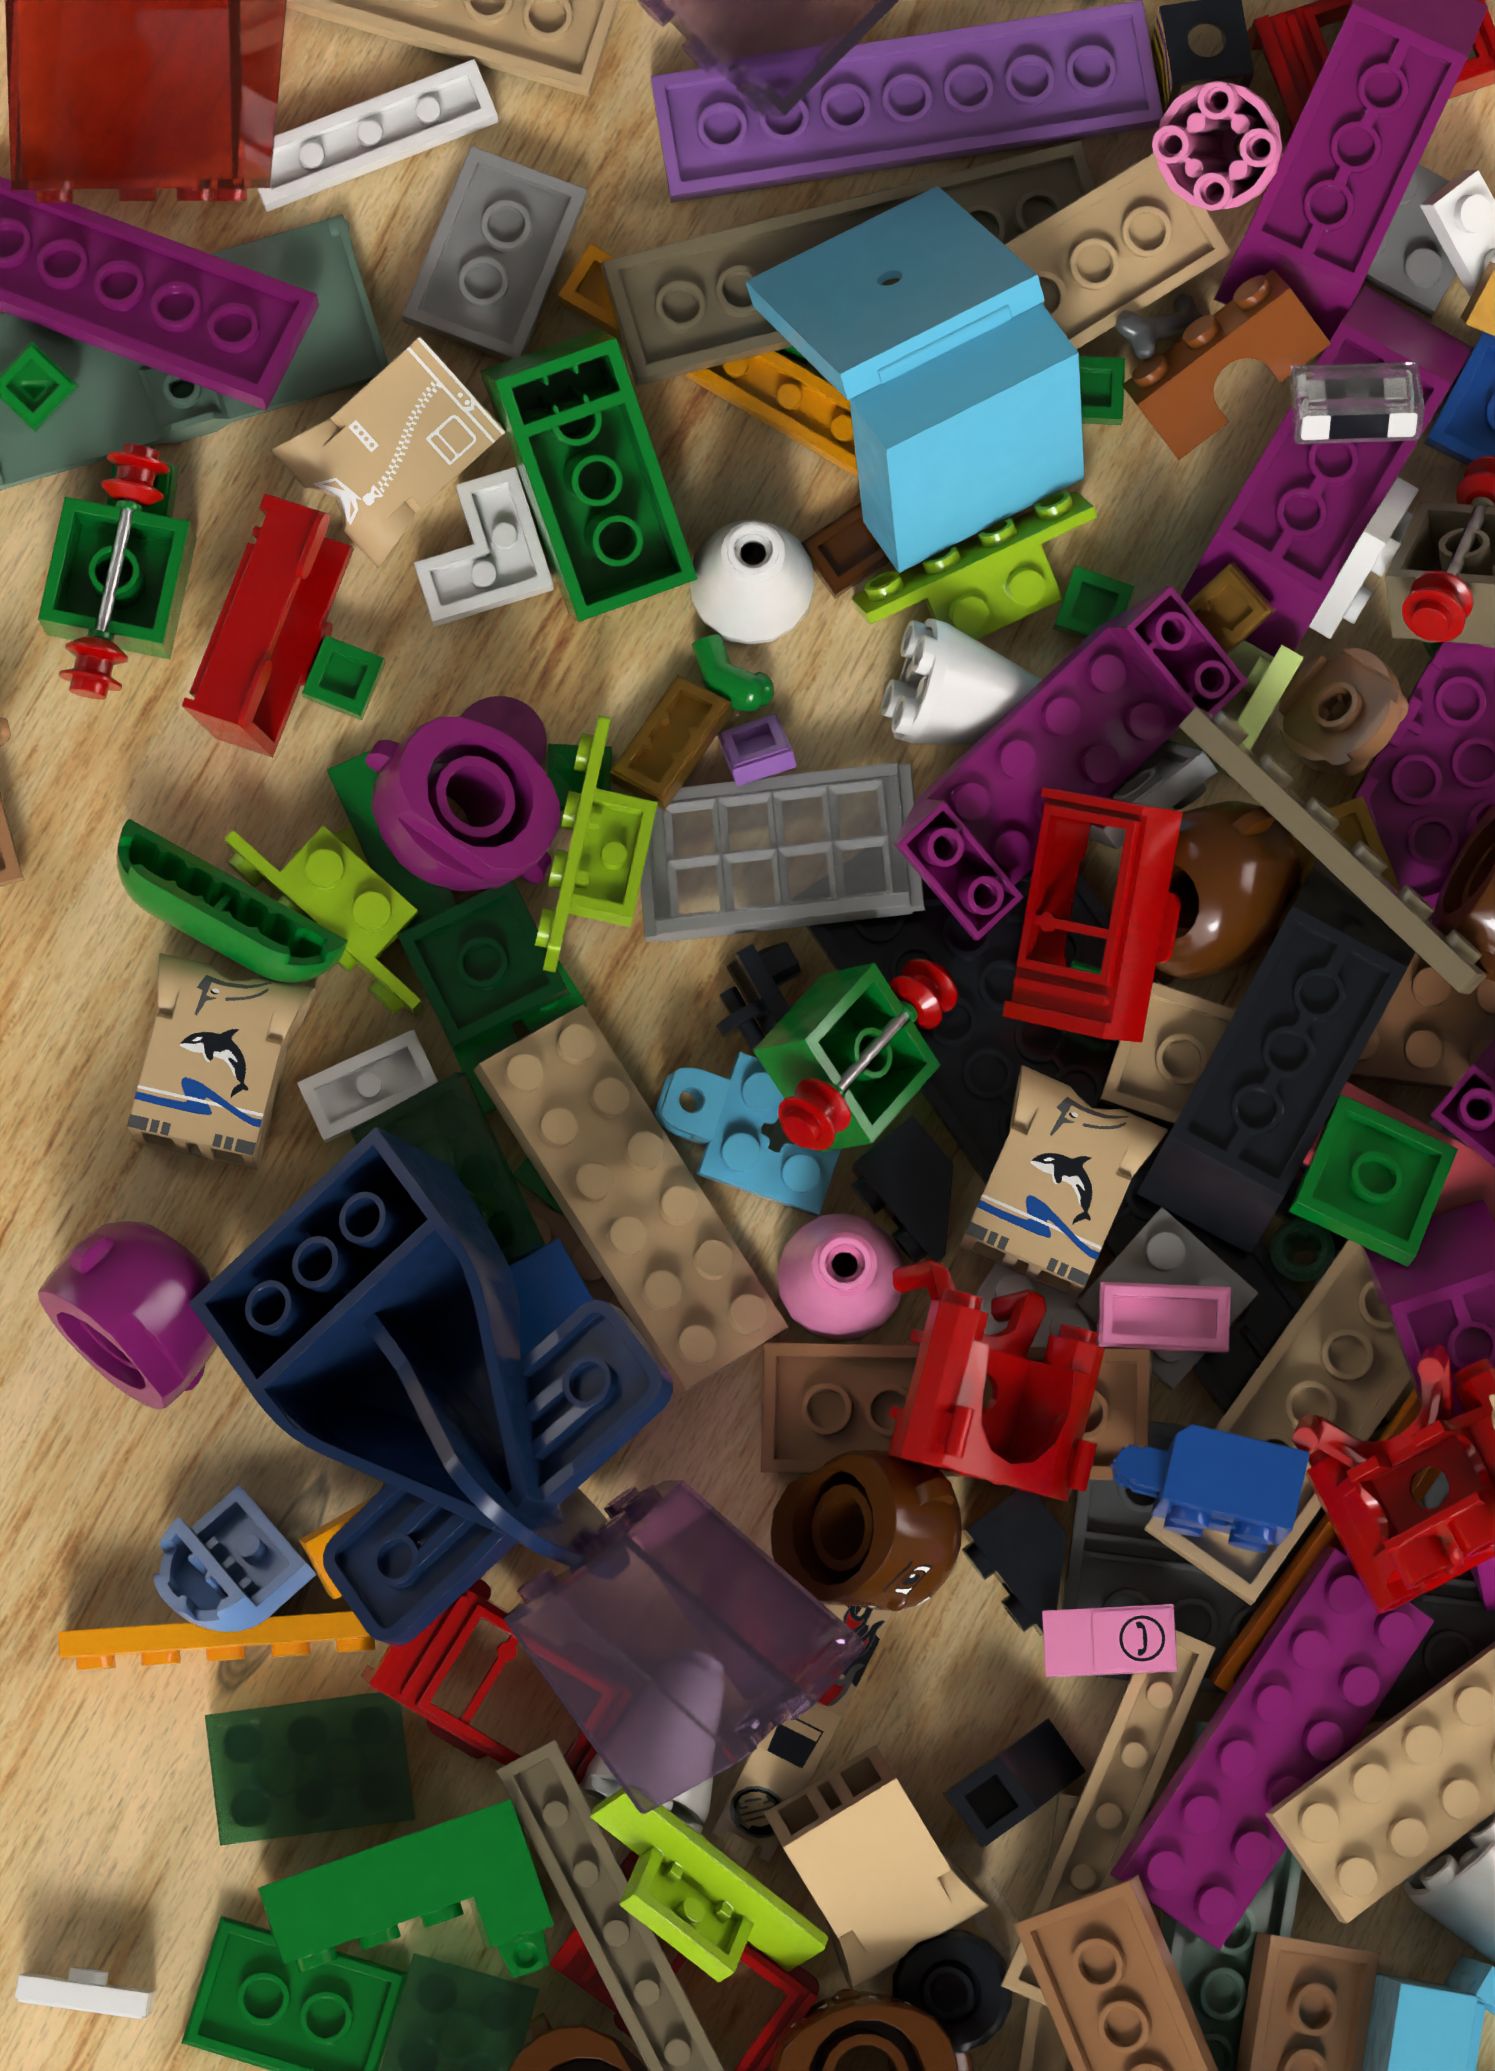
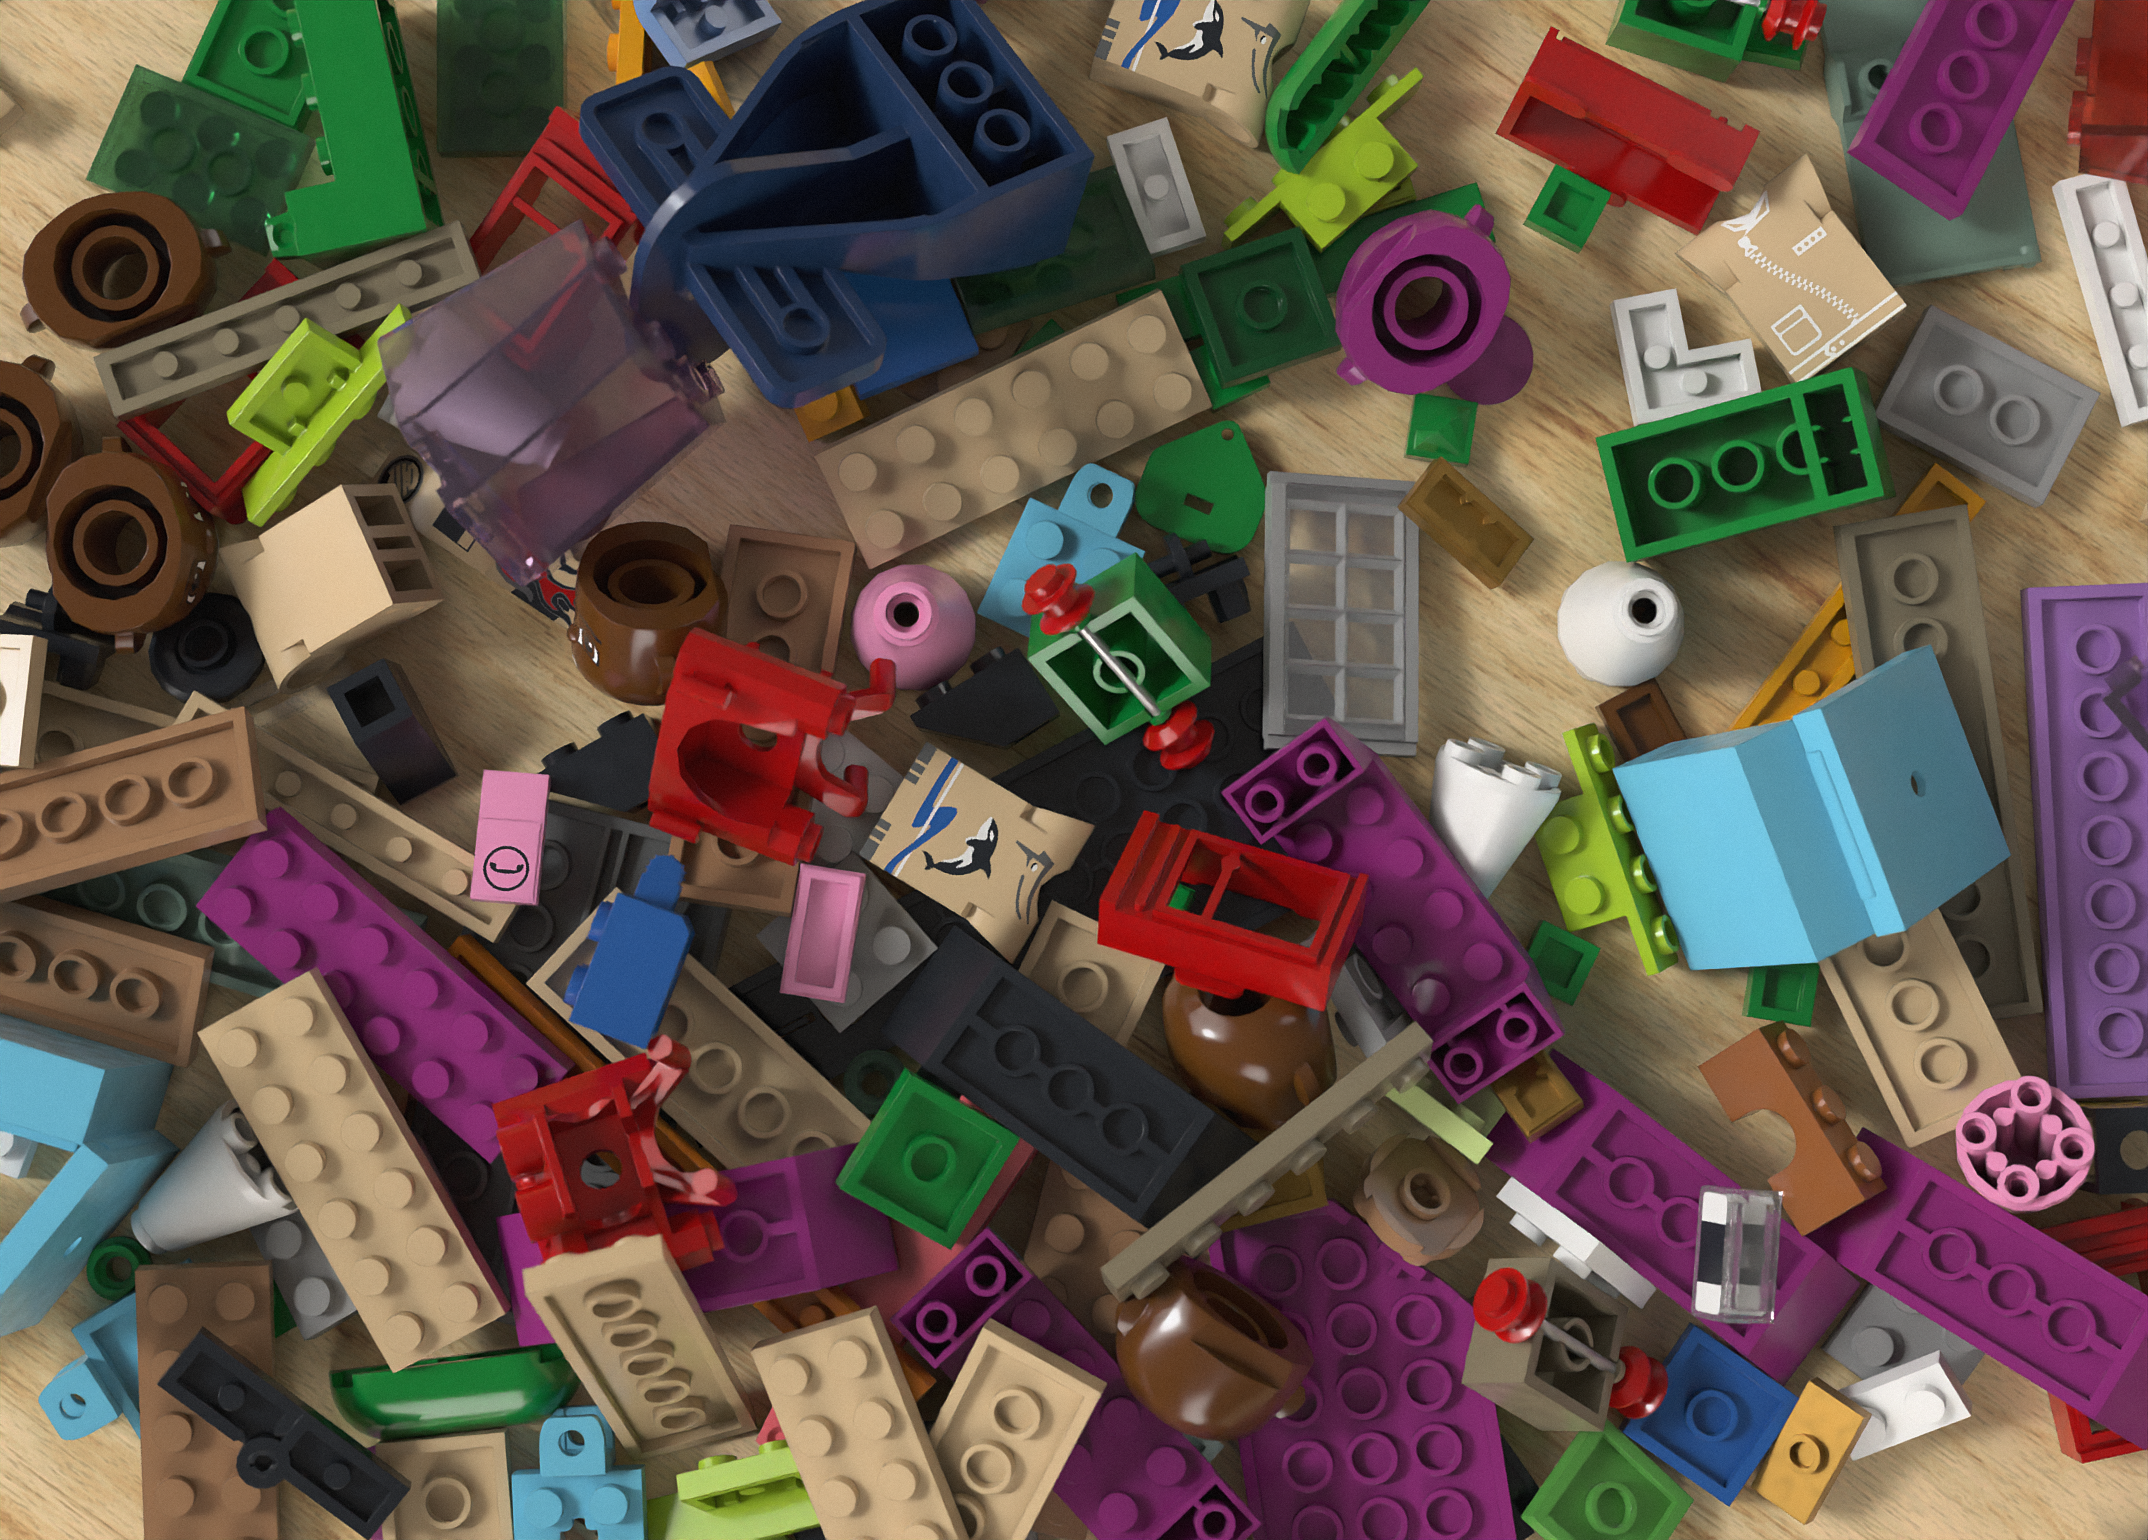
camera: 100 degrees right, 5 degrees up
lime bracket [535,715,658,972] -> none
green arm [692,634,774,712] -> none
medium lavender tile [717,714,797,786] -> none
dark grey piece [1116,294,1203,360] -> none
none -> green piece [1135,420,1266,555]

